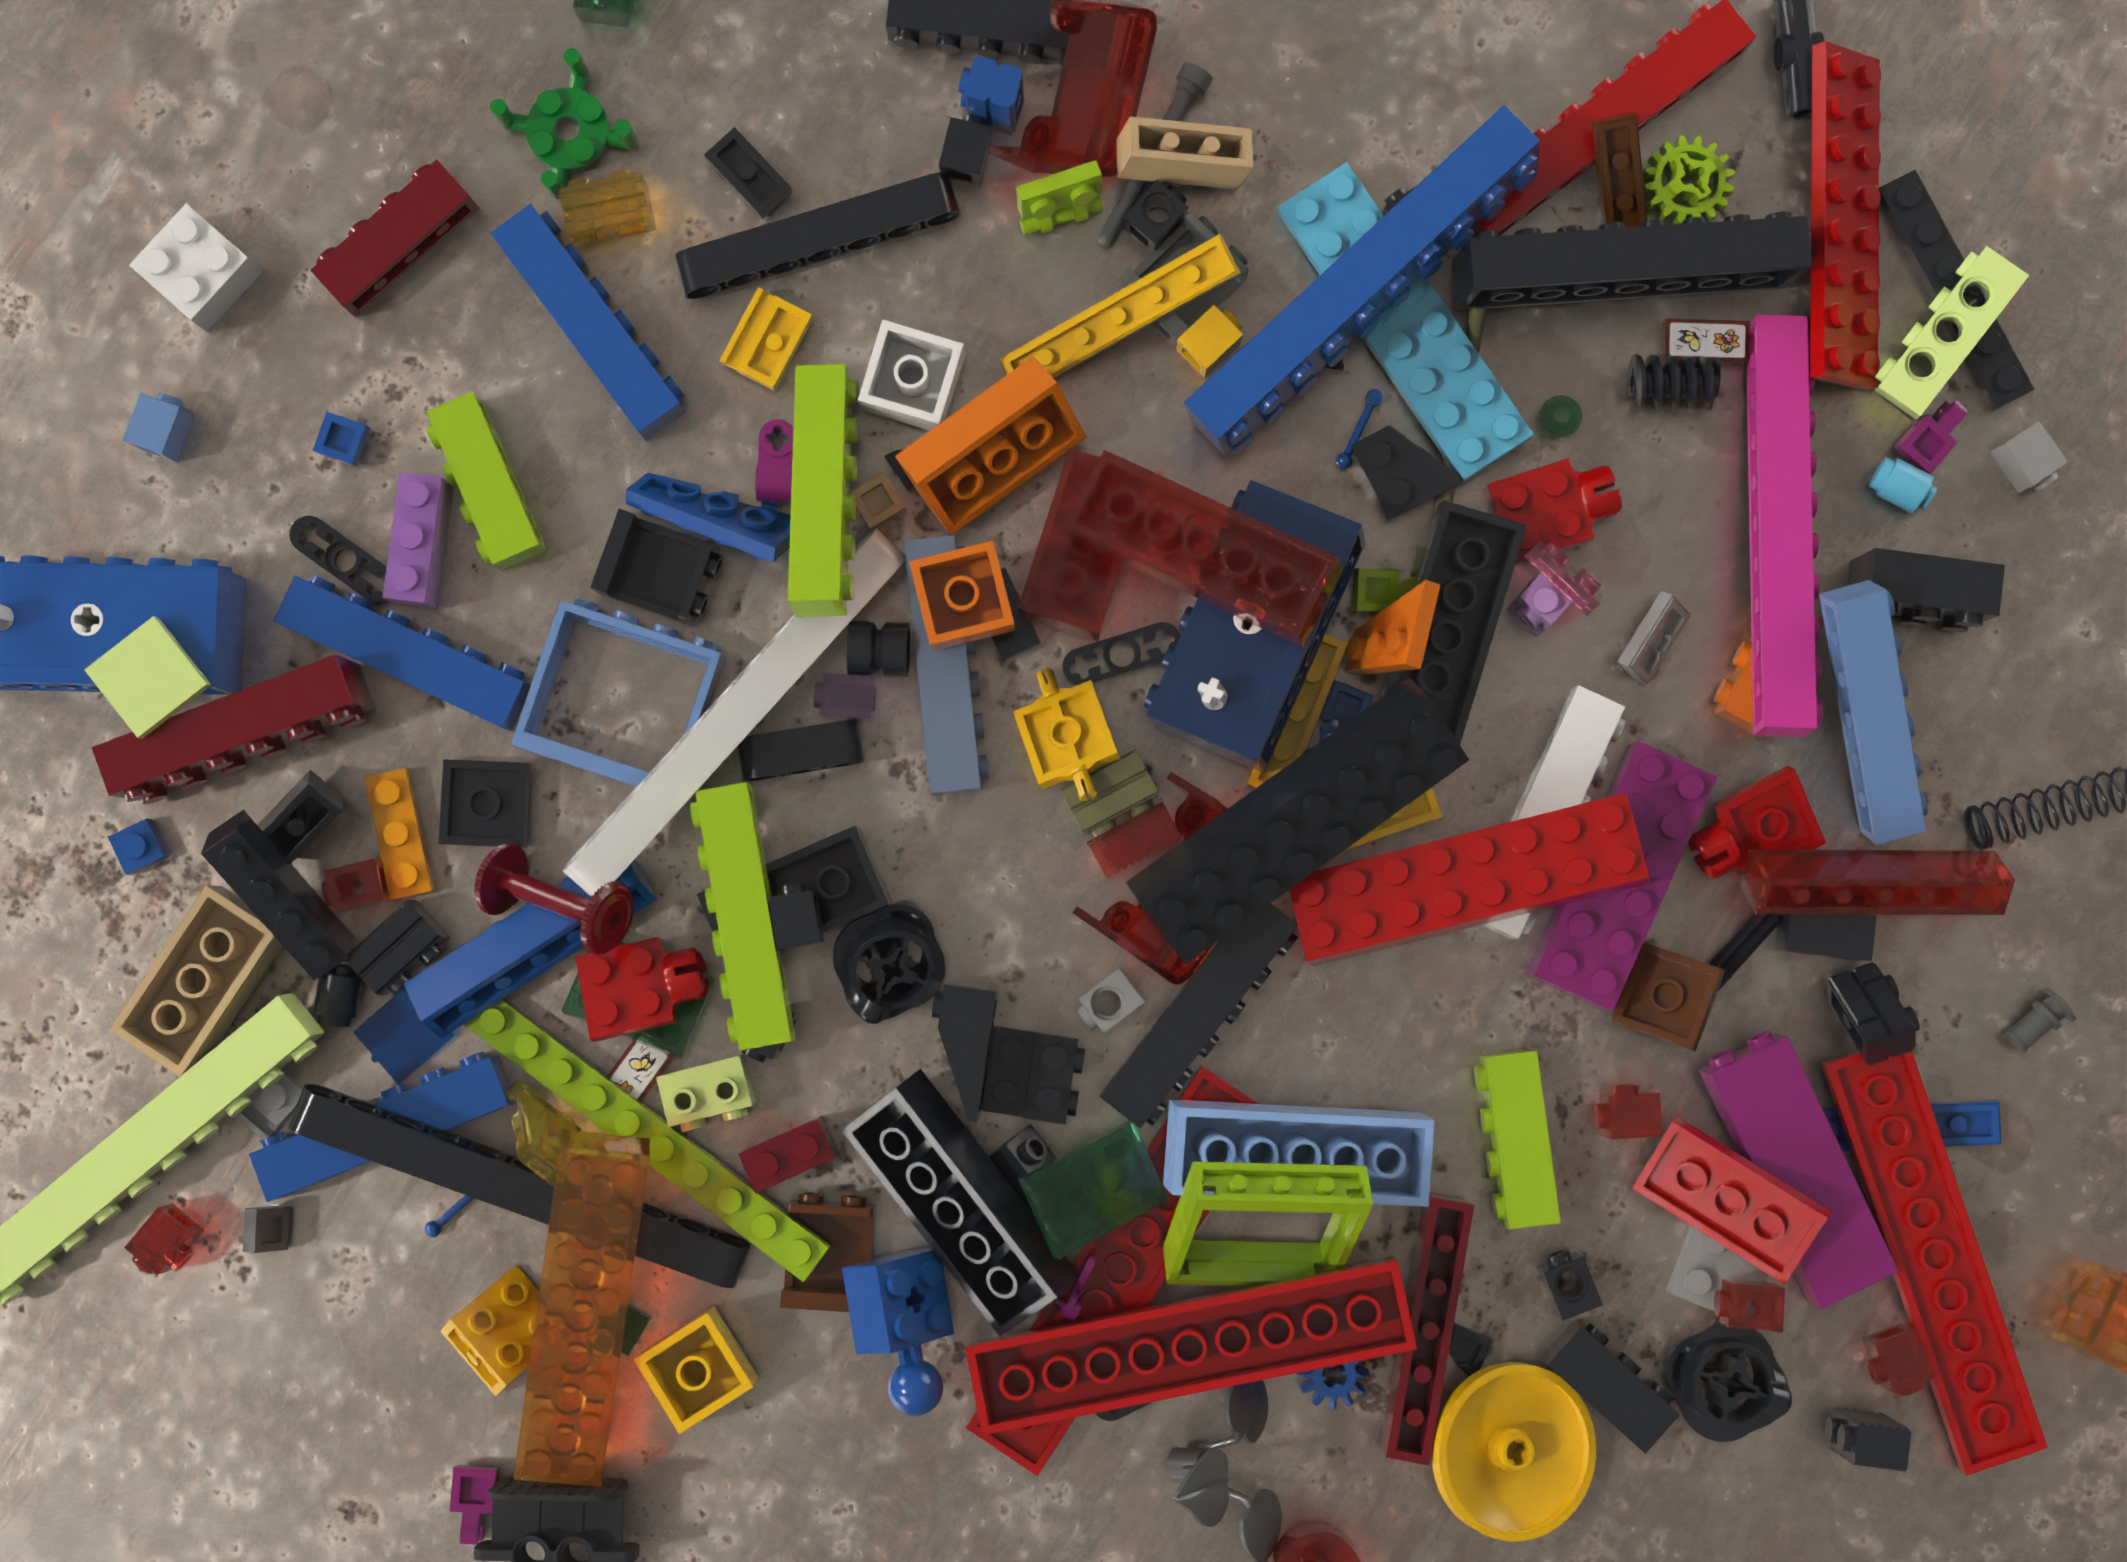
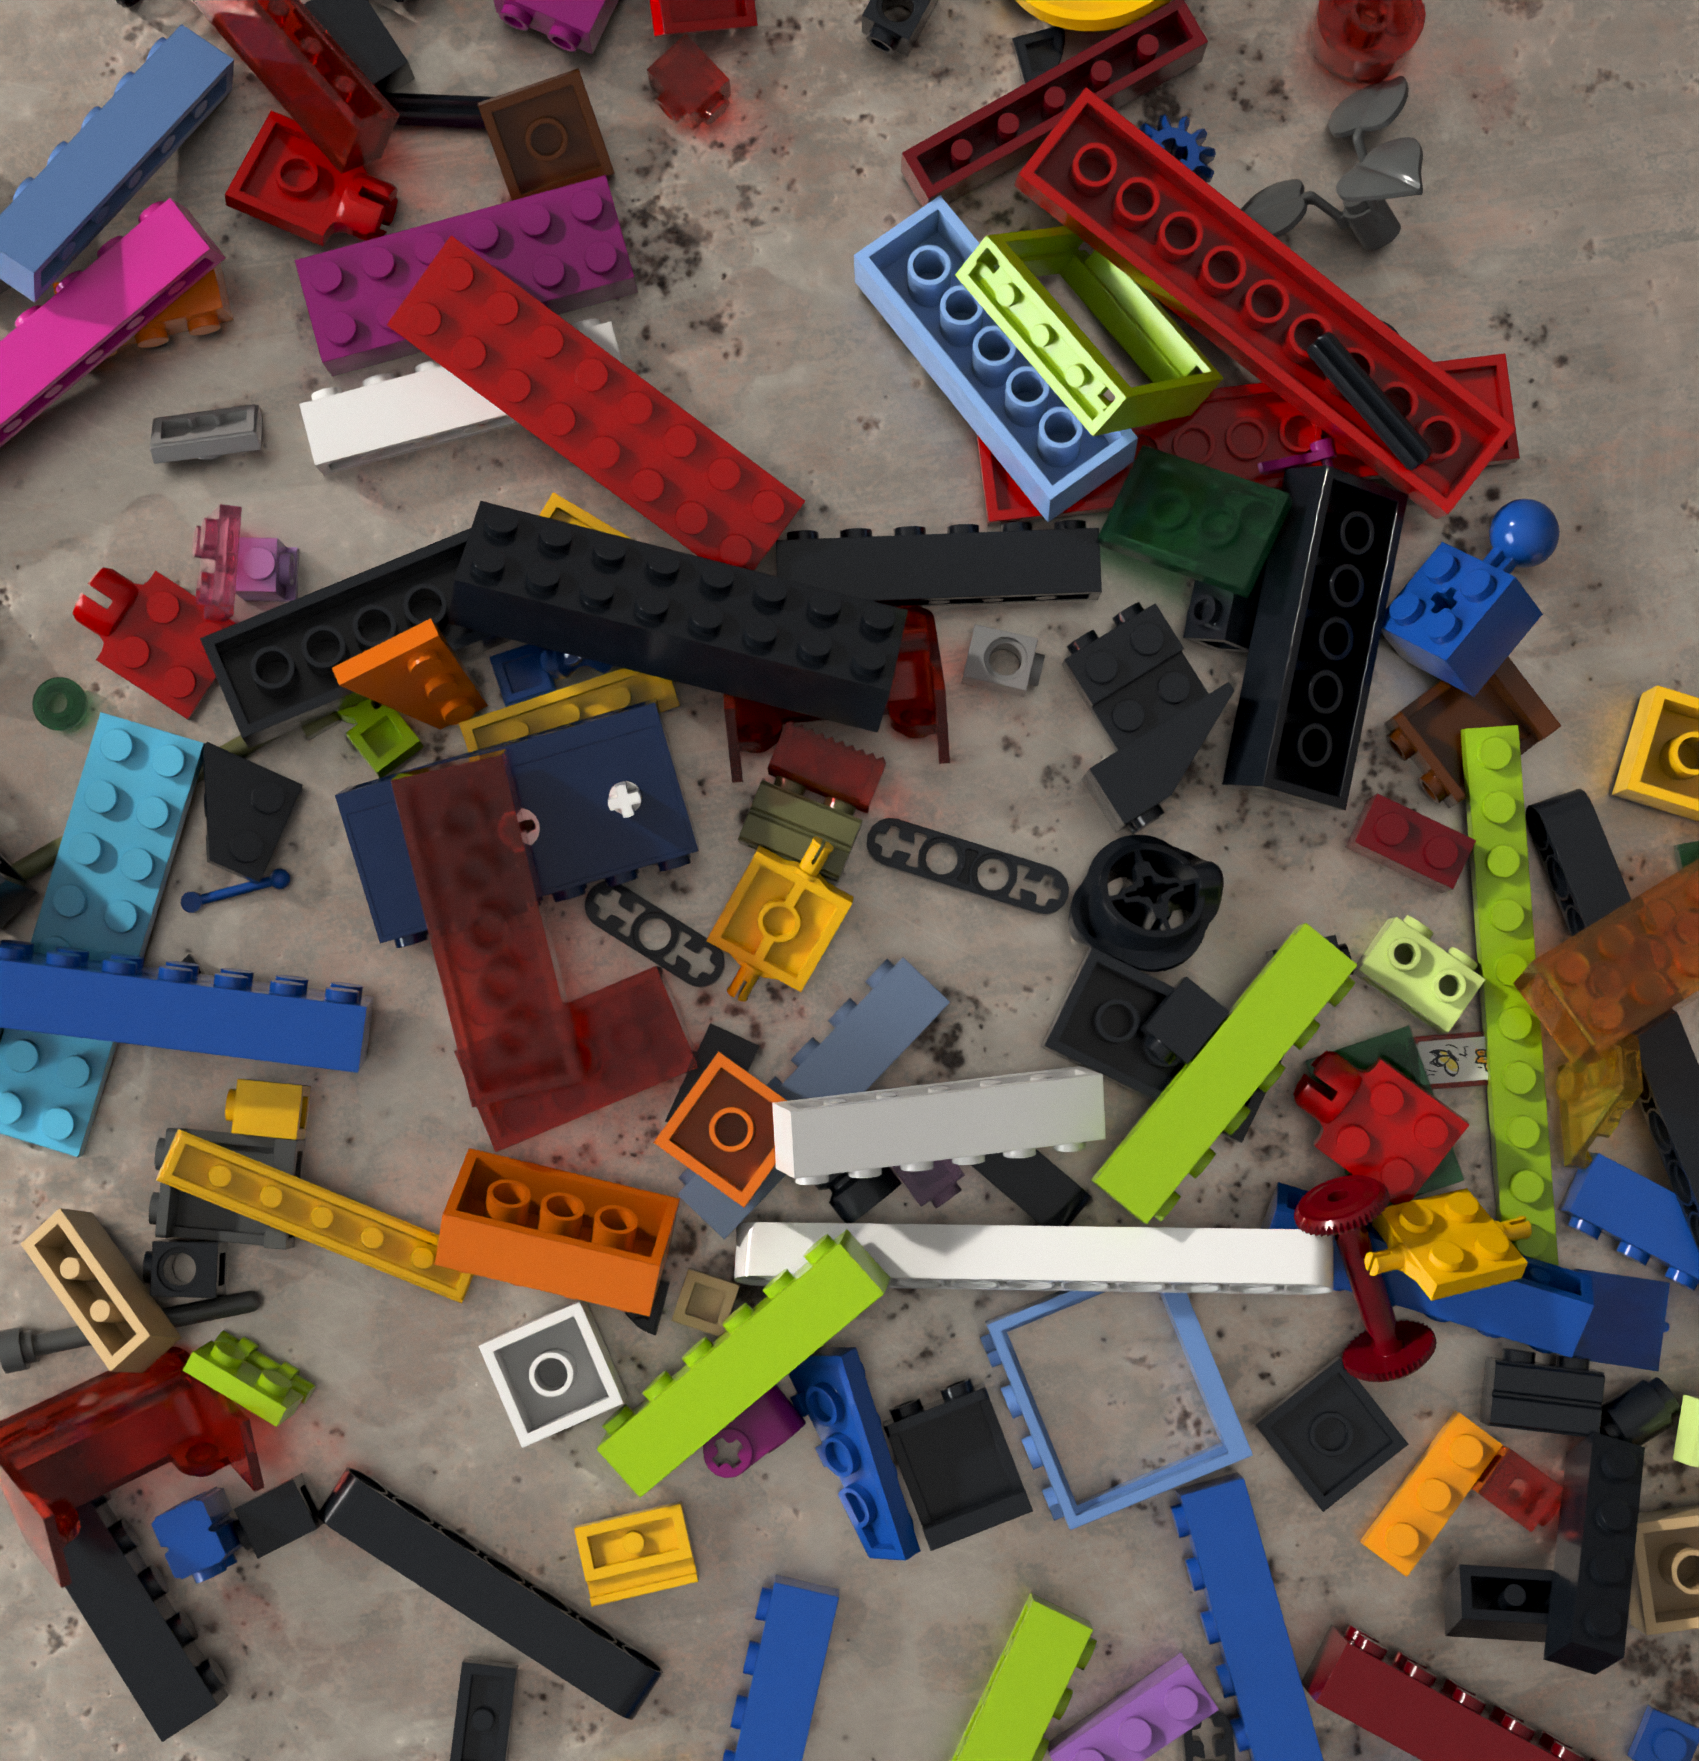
camera: 135 degrees left, 0 degrees up
lime brick [1474,1049,1561,1230] -> none
none -> white brick [772,1066,1106,1185]
none -> black beam [866,818,1069,916]
none -> black axle [1307,332,1432,470]
none -> yellow plate [1364,1188,1532,1301]

